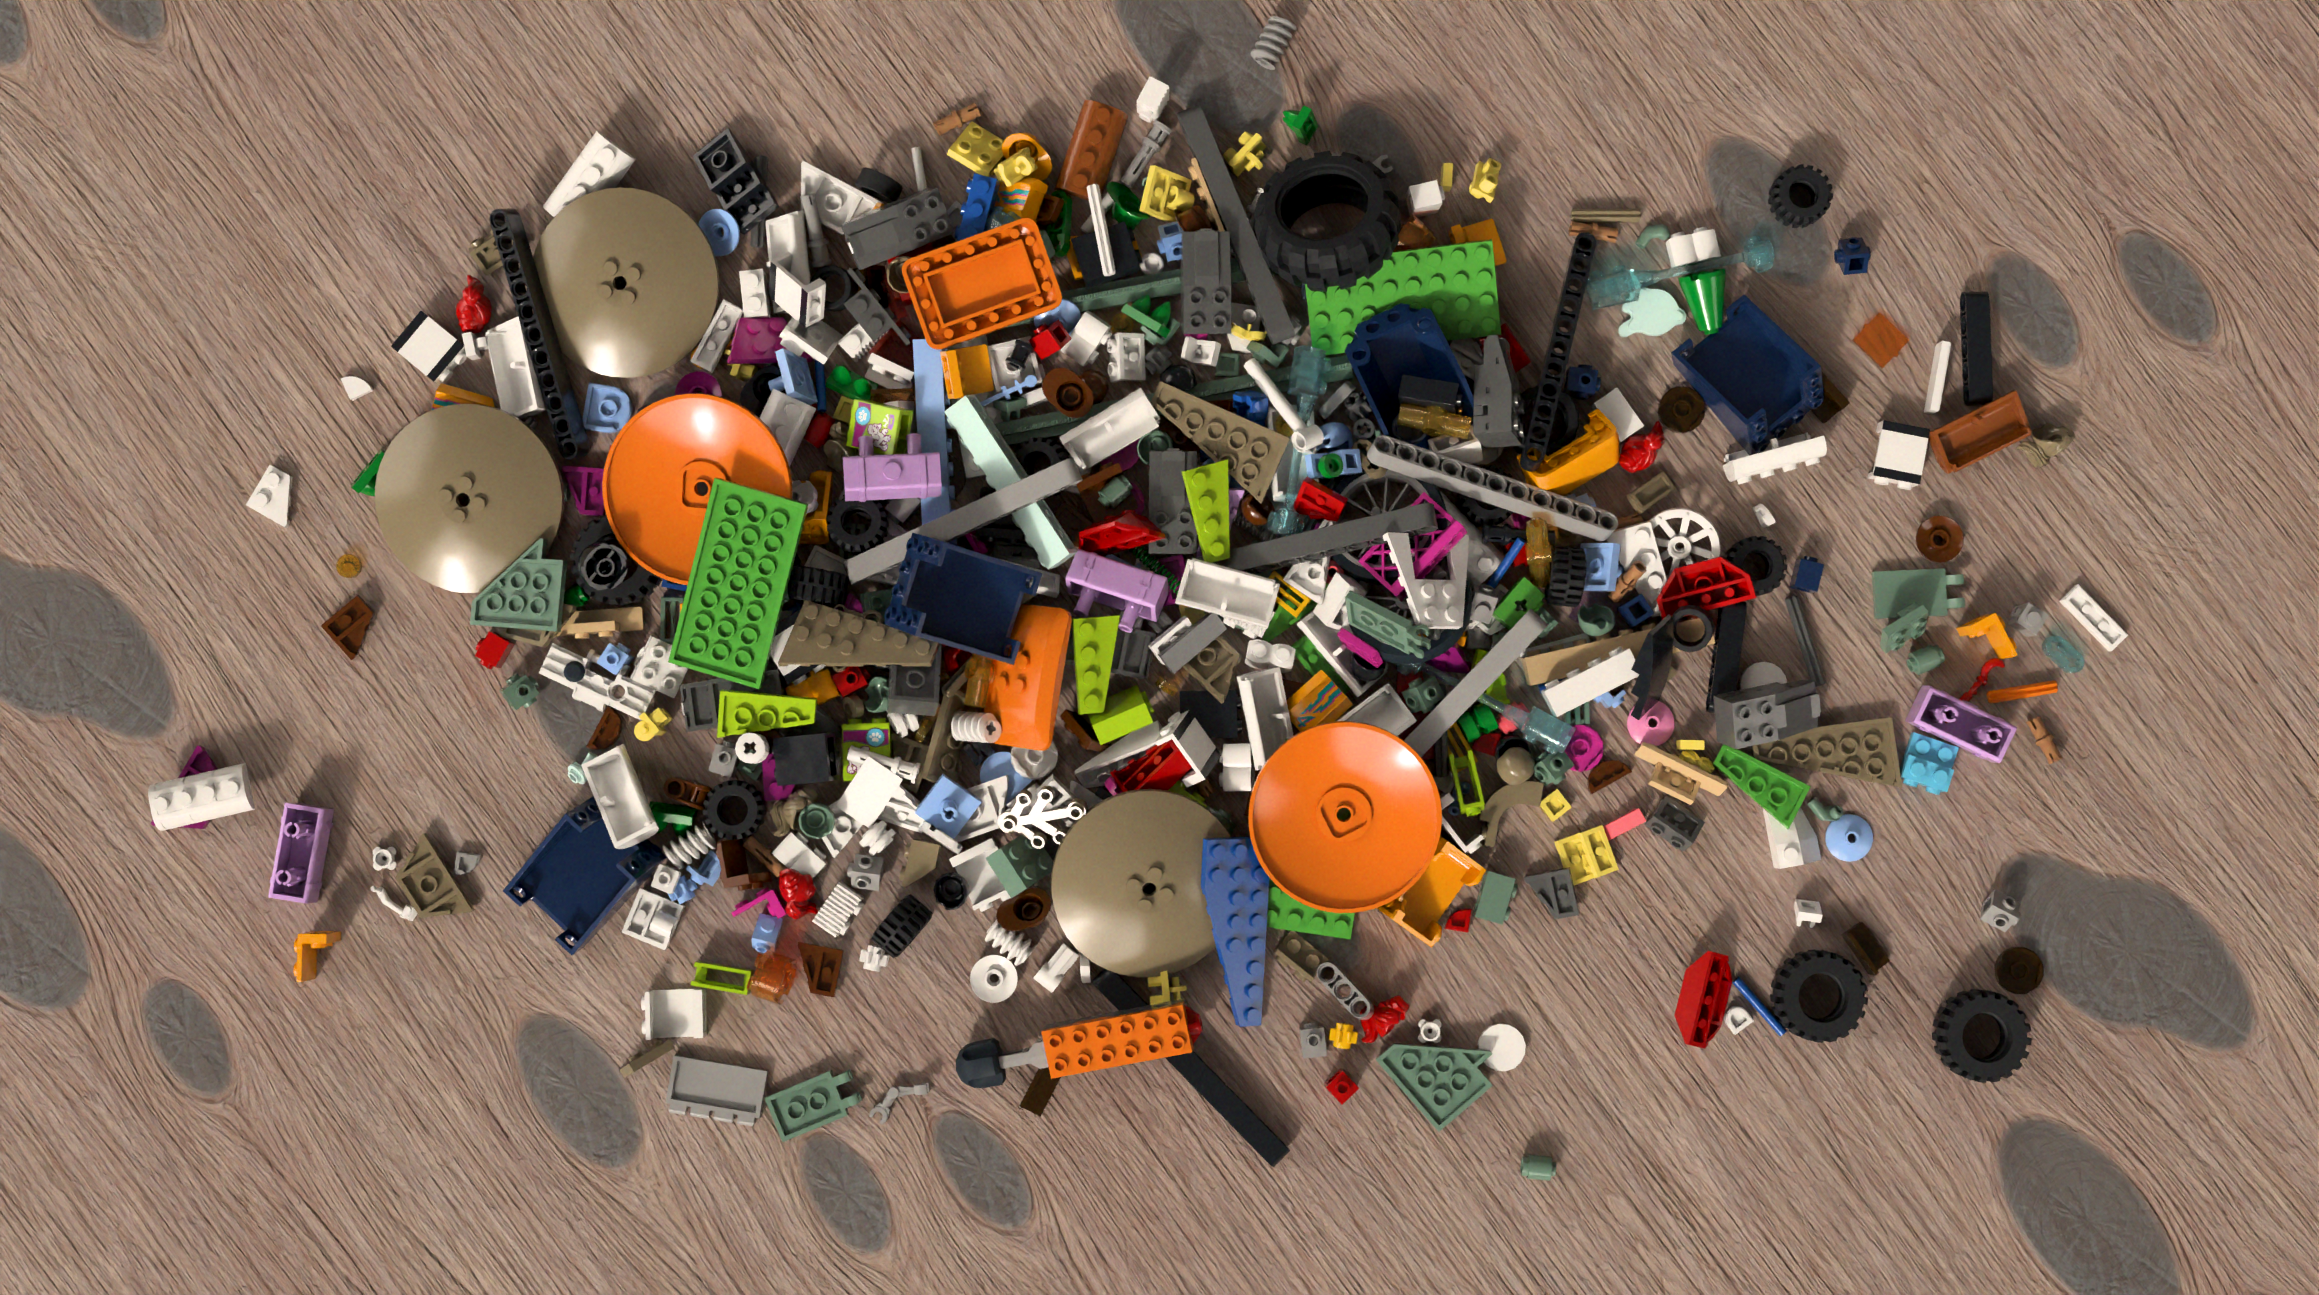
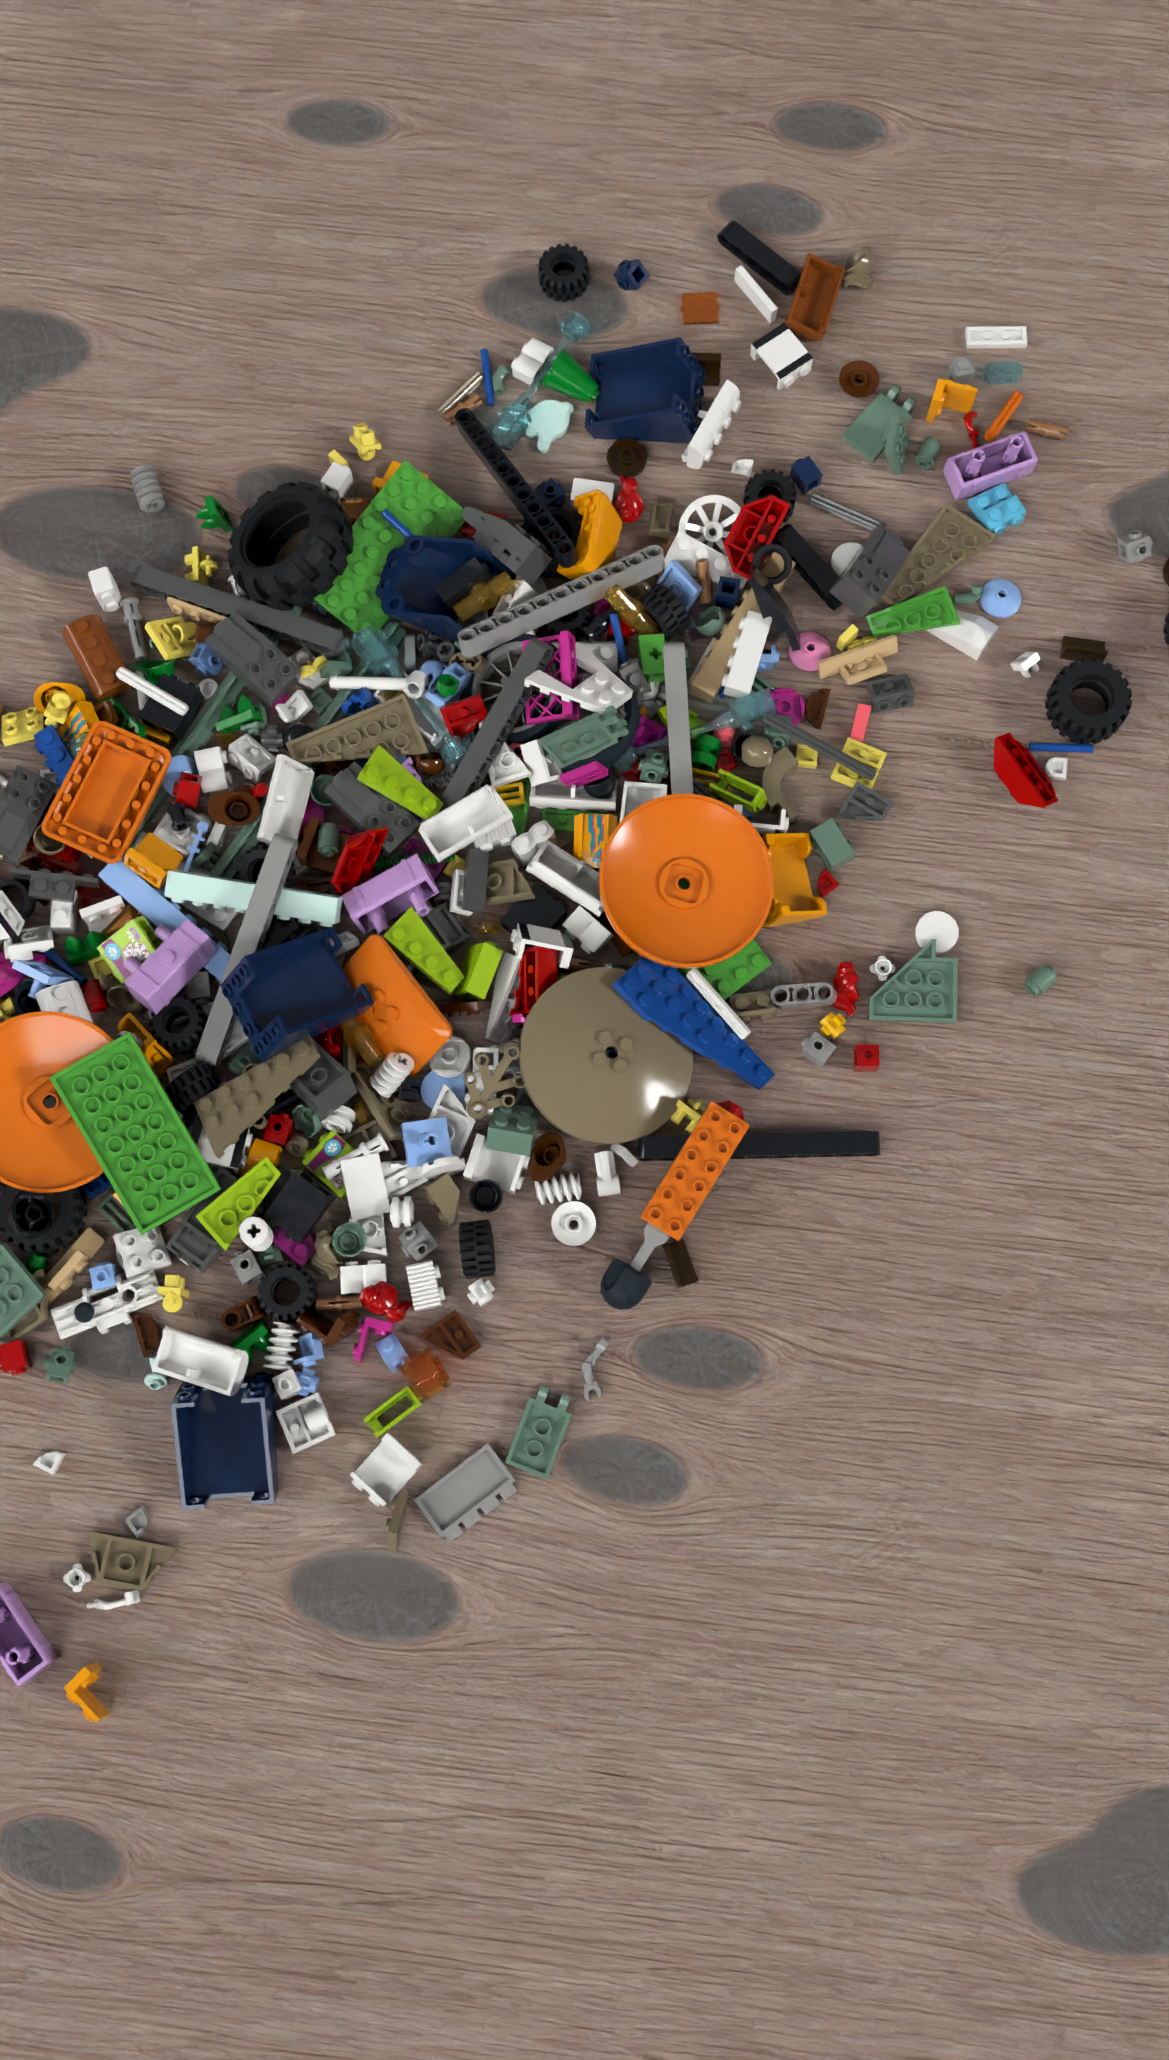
camera: 45 degrees left, 10 degrees down
none -> white tile [33,1451,66,1475]
none -> red piece [250,783,269,799]
none -> blue bar [381,509,414,538]
none -> blue bar [480,348,495,407]
none -> white axle [686,968,751,1040]
none -> dark grey axle [762,711,877,780]

